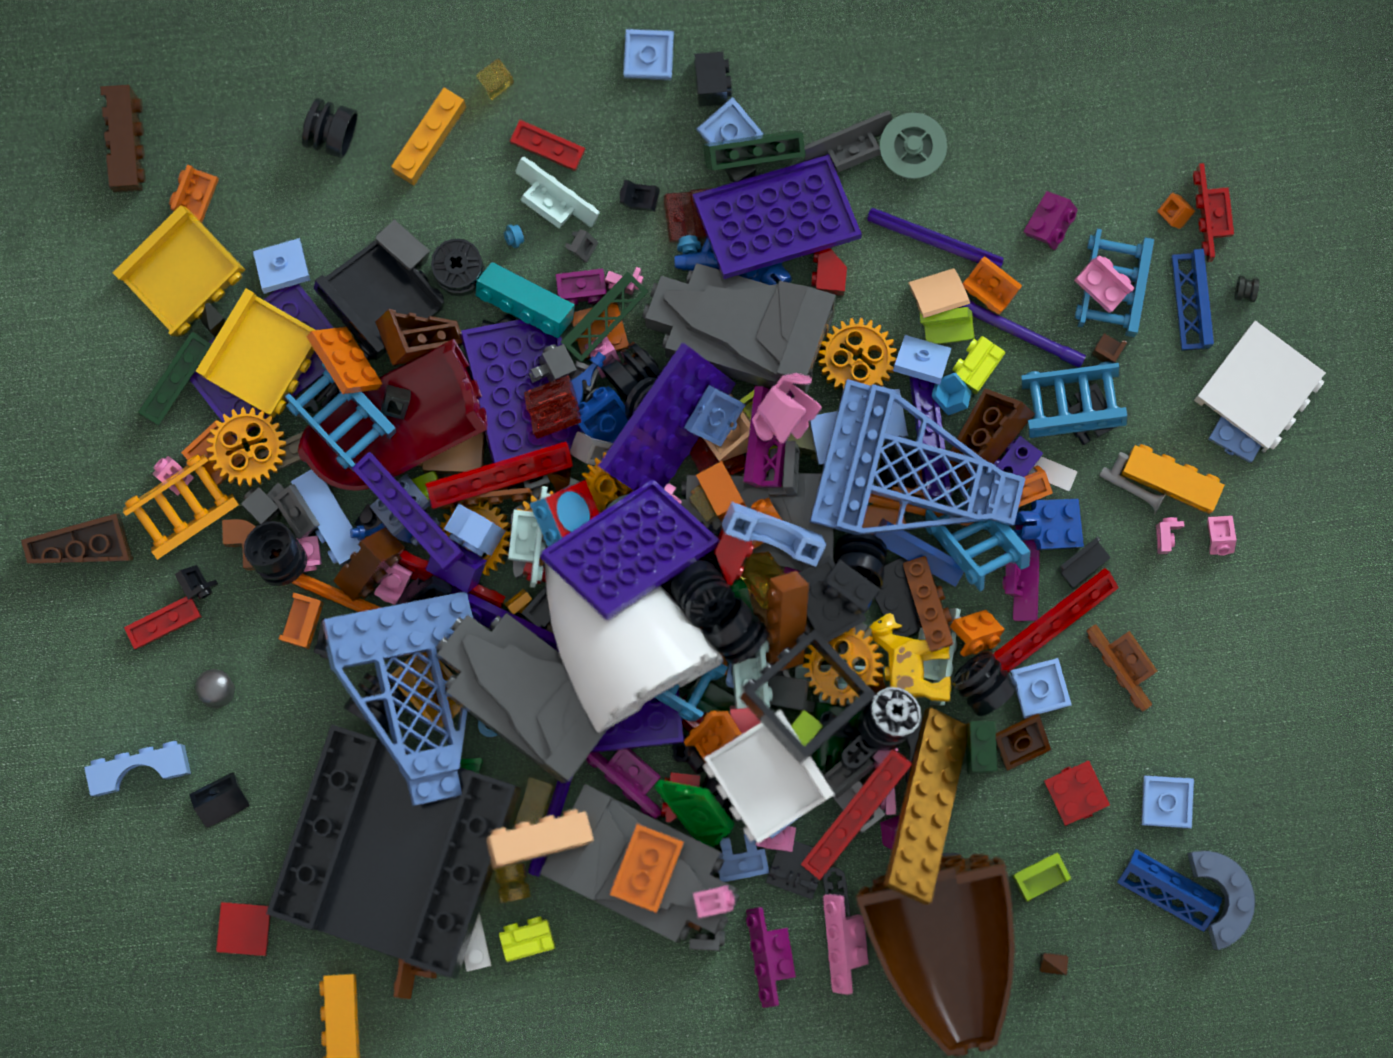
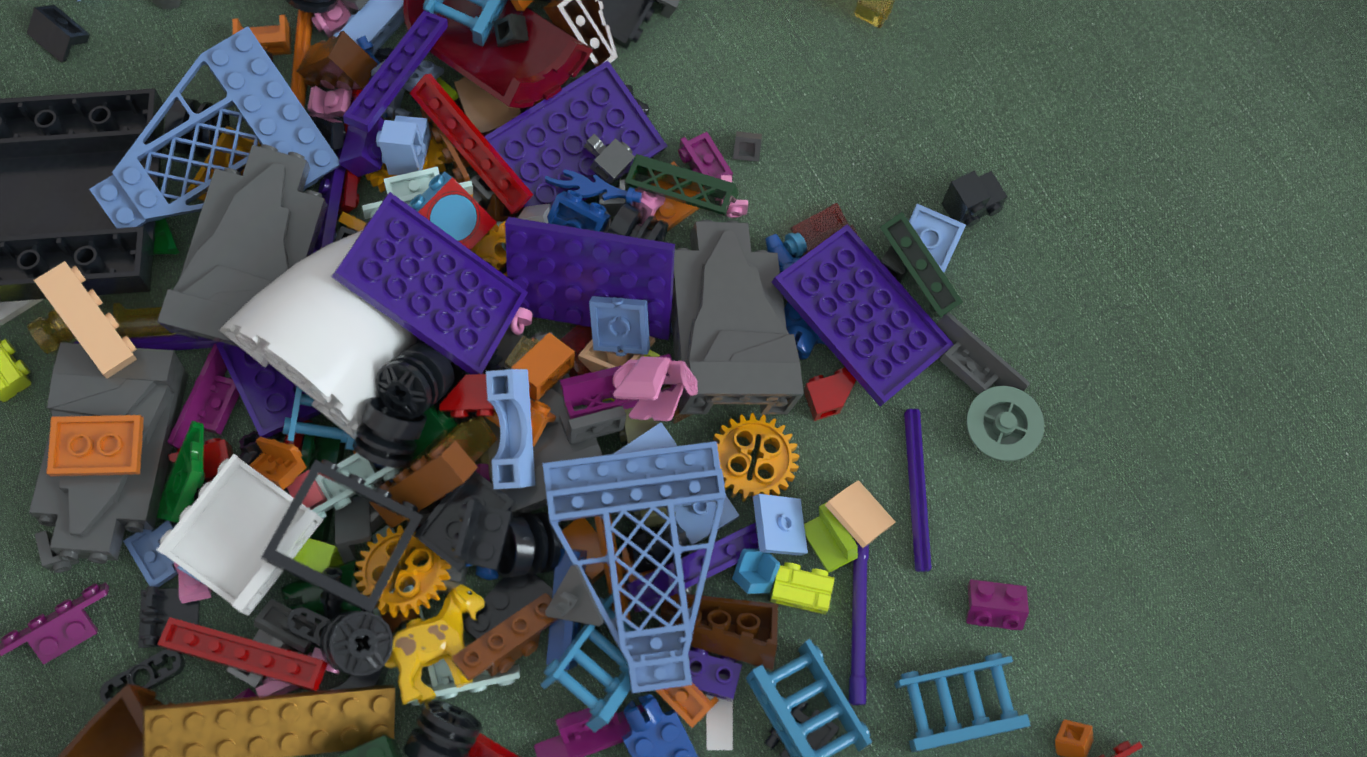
camera: 60 degrees right, 10 degrees down
black wheel [431,238,485,297] -> none
teal brick [476,262,575,338] -> none
dark azure plate [504,224,524,248] -> none
red plate [510,120,585,172] -> none
light aqua bracket [516,157,600,228] -> none
clear red slope [524,375,582,439] -> none
black bracket [620,180,660,212] -> none
light blue plate [624,29,674,80] -> none
bright pink bracket [693,886,735,918] -> none
bright pink bracket [823,894,868,995] -> none
orange bracket [950,610,1005,657] -> none
orange bracket [963,256,1022,314] -> none
bright pink bracket [1074,255,1134,313] -> none
reddish brown panel [1091,333,1127,363] -> none
none -> dark grey piece [545,565,604,626]

